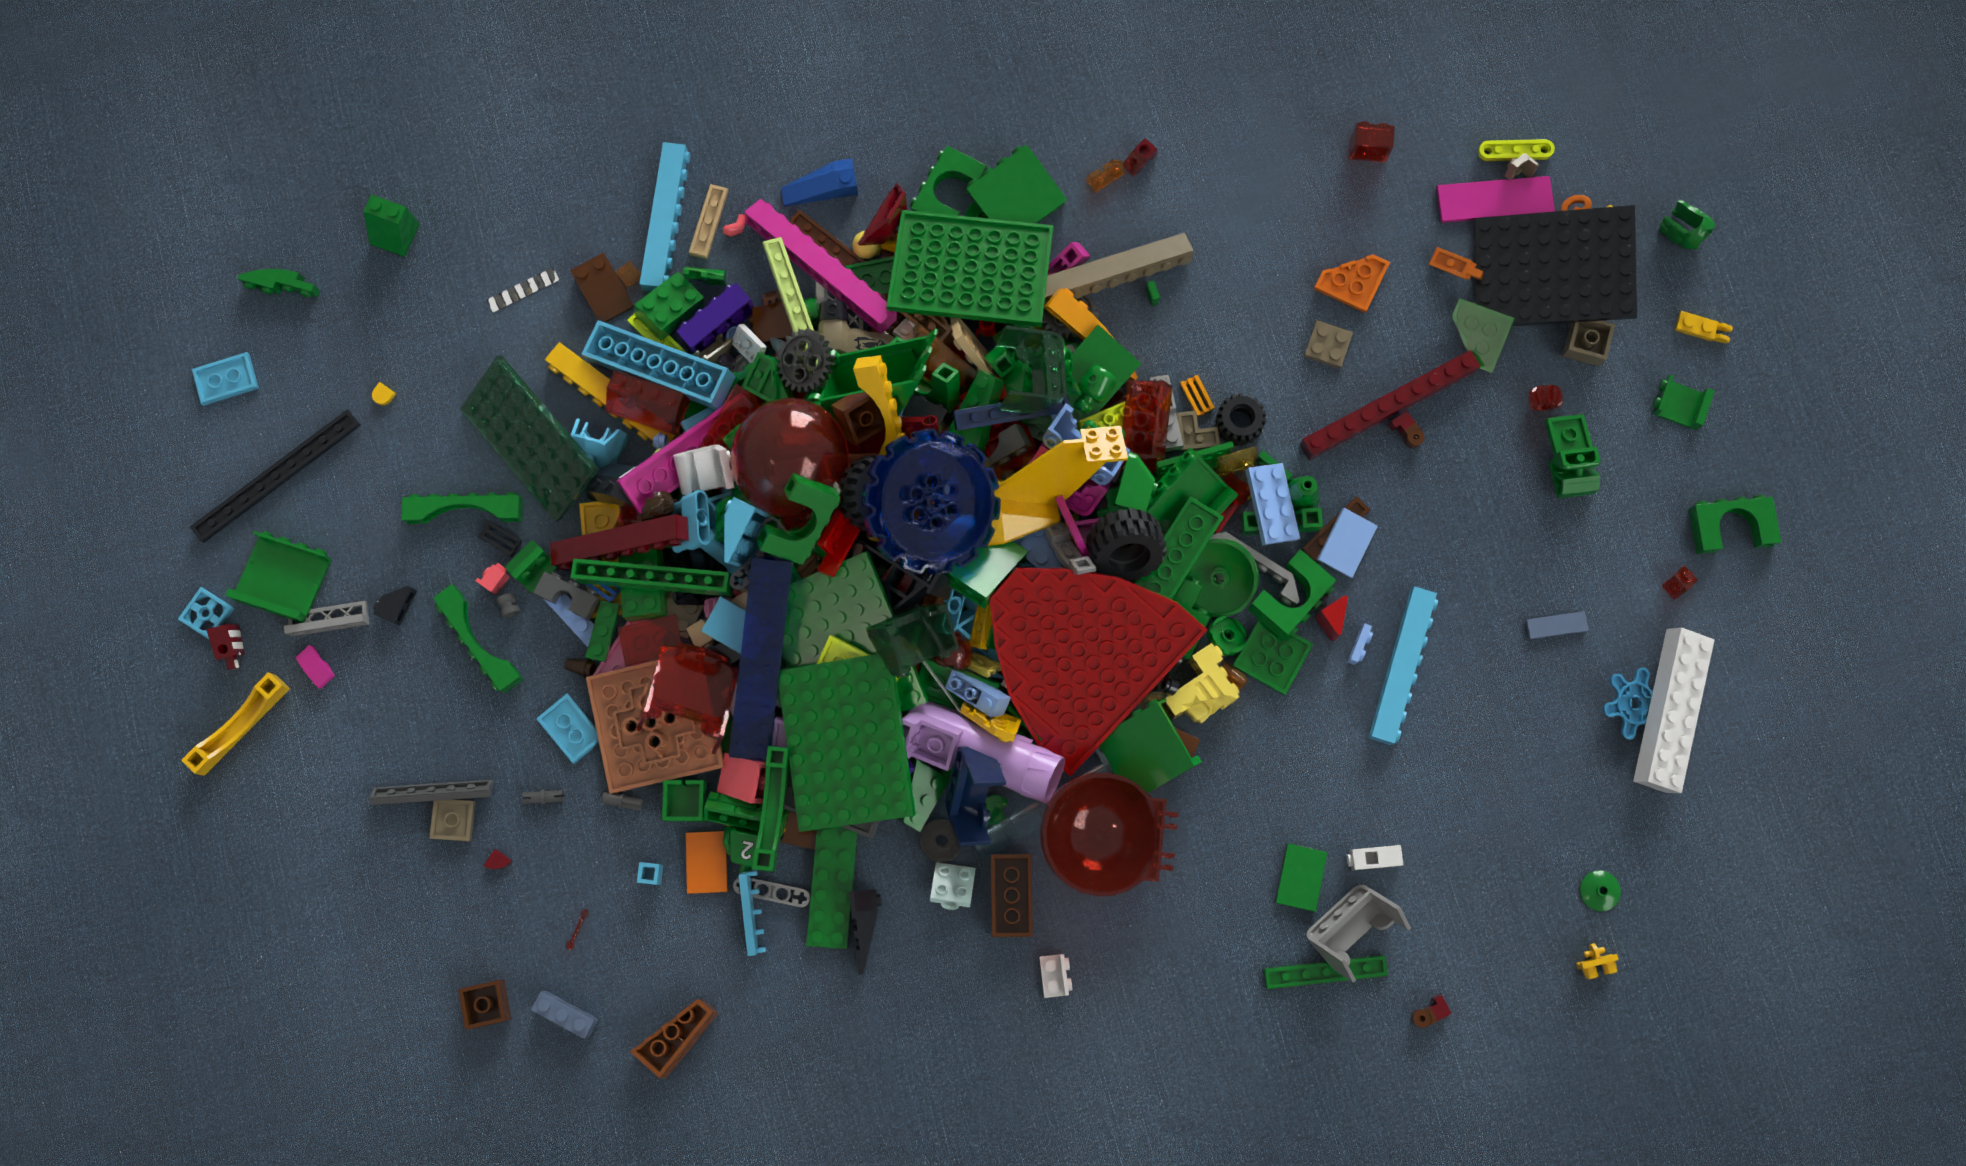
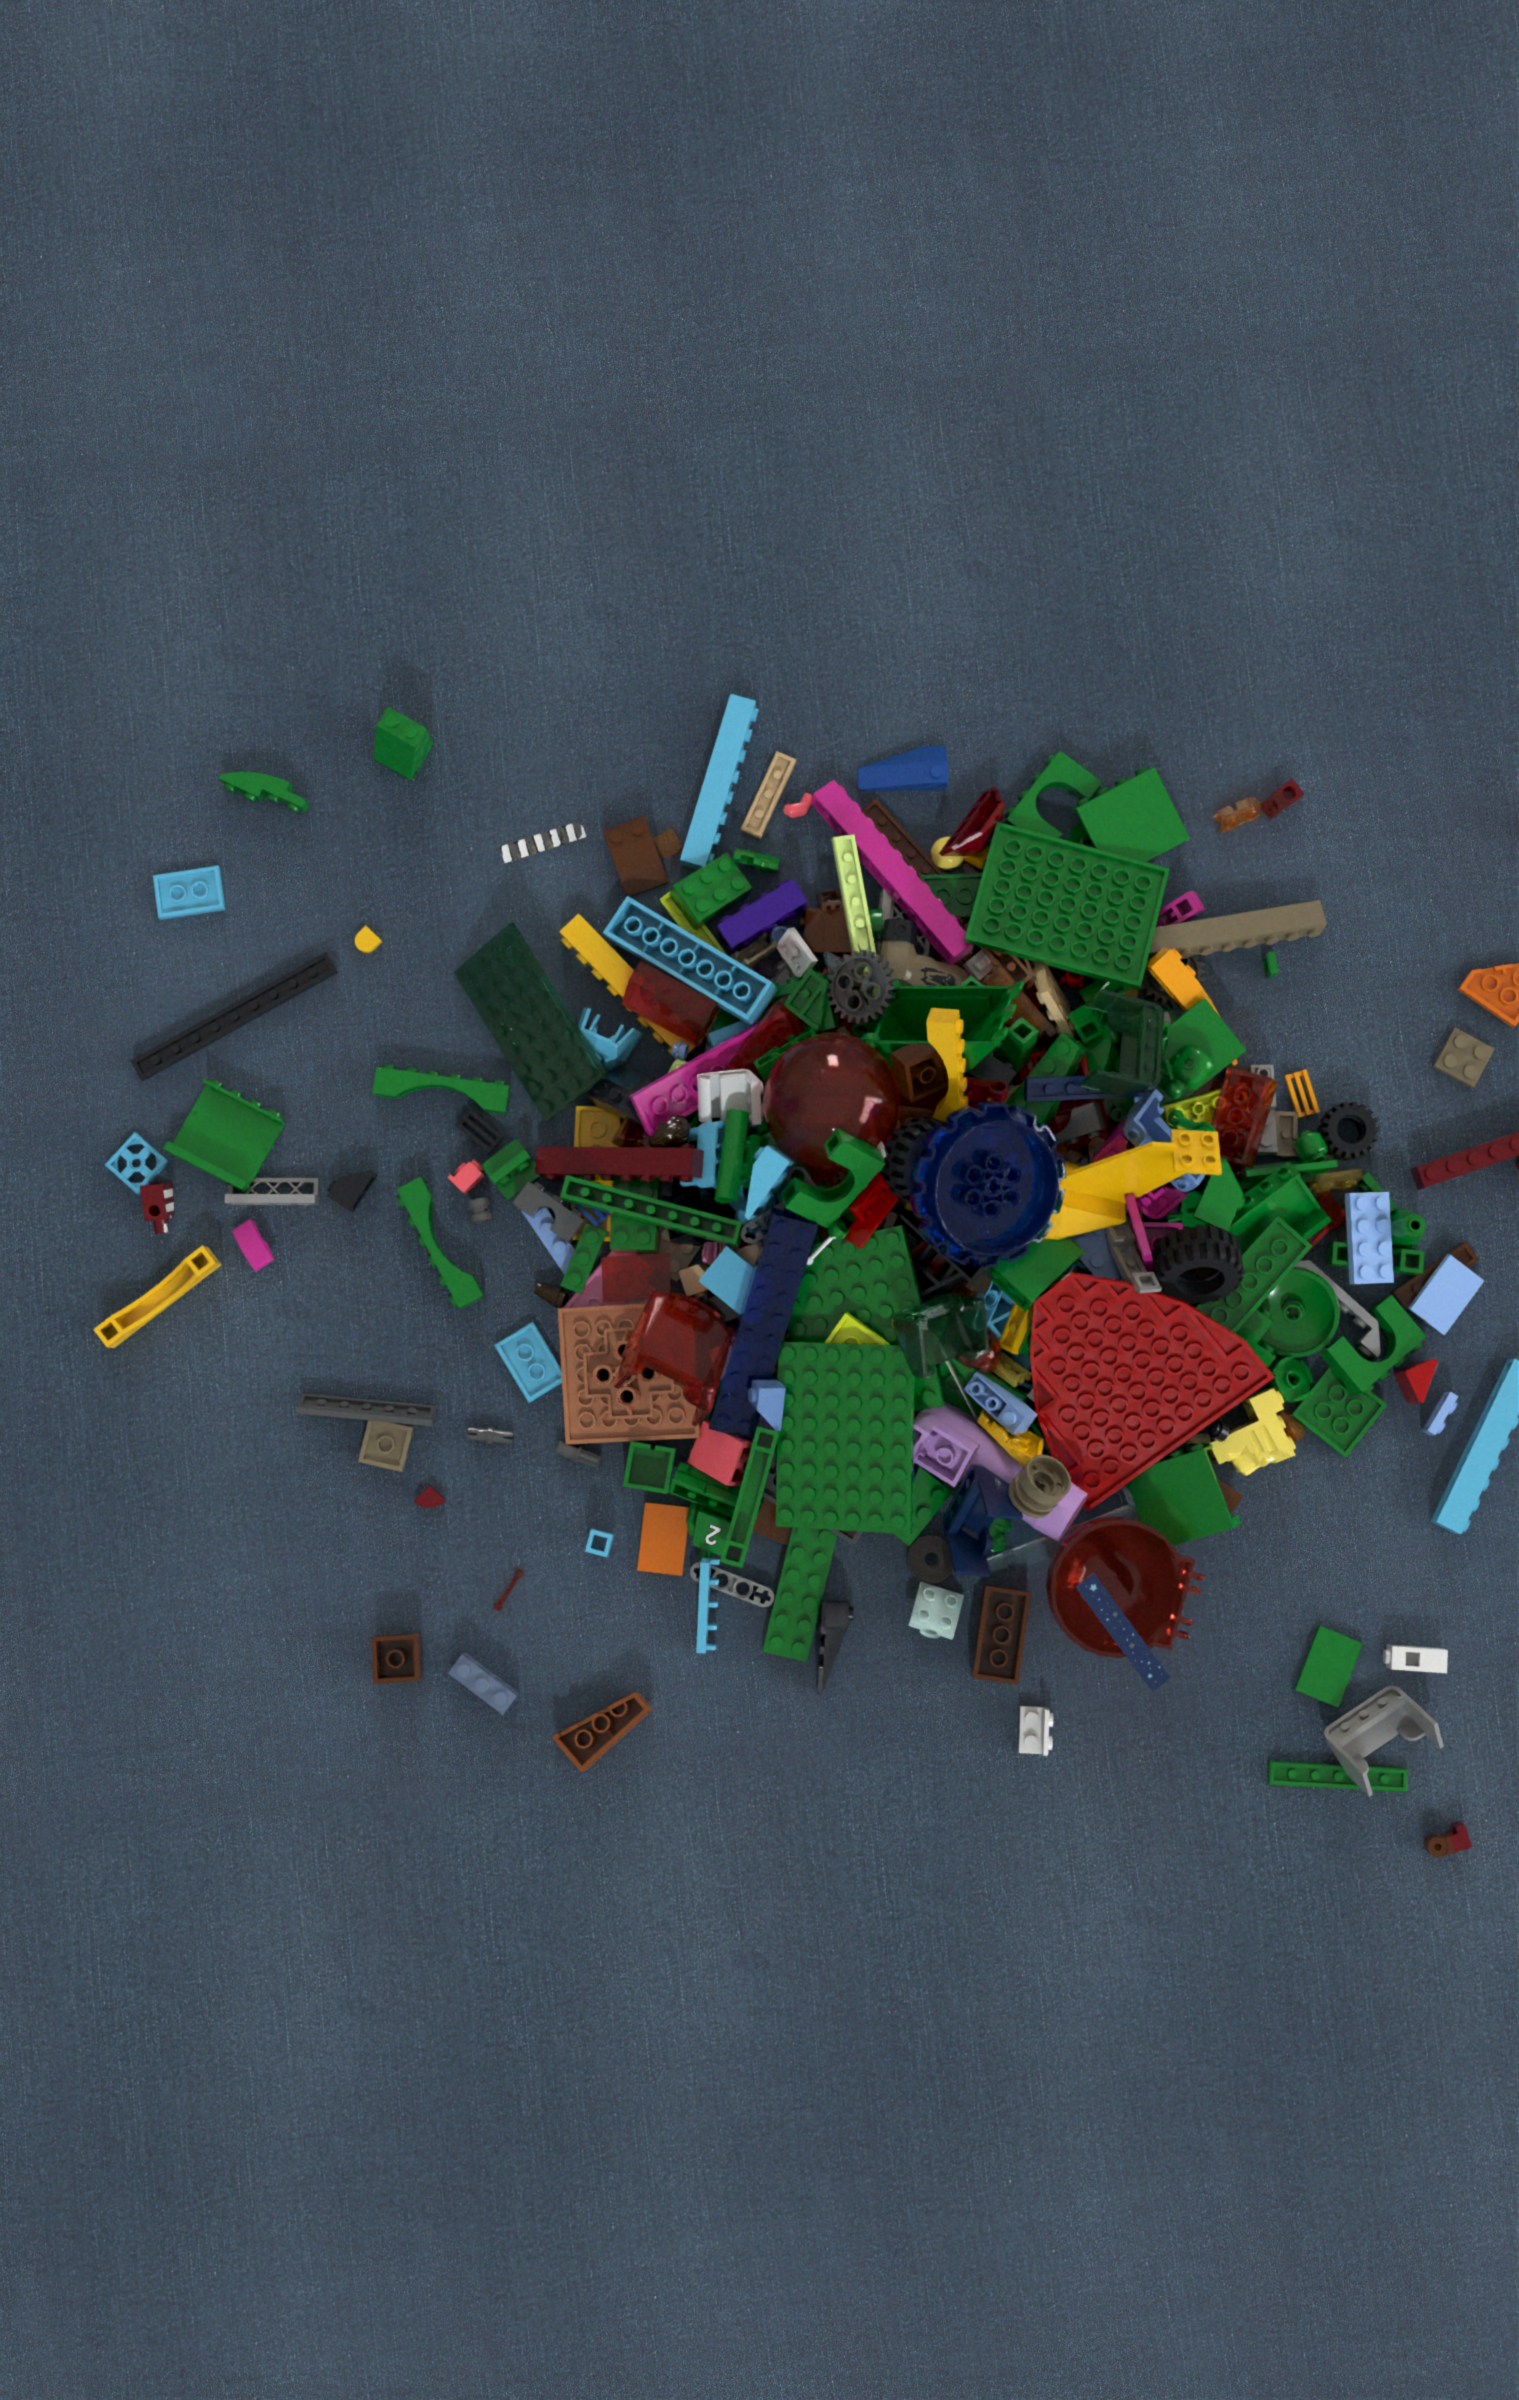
camera: 10 degrees right, 5 degrees up
none -> green brick [714,1109,749,1204]
none -> medium blue slope [748,1380,786,1431]
none -> green hinge [804,1220,849,1265]
none -> dark tan wheel [1009,1455,1071,1518]
none -> dark blue sticker [1076,1573,1170,1692]
none -> green head [1294,1130,1328,1163]

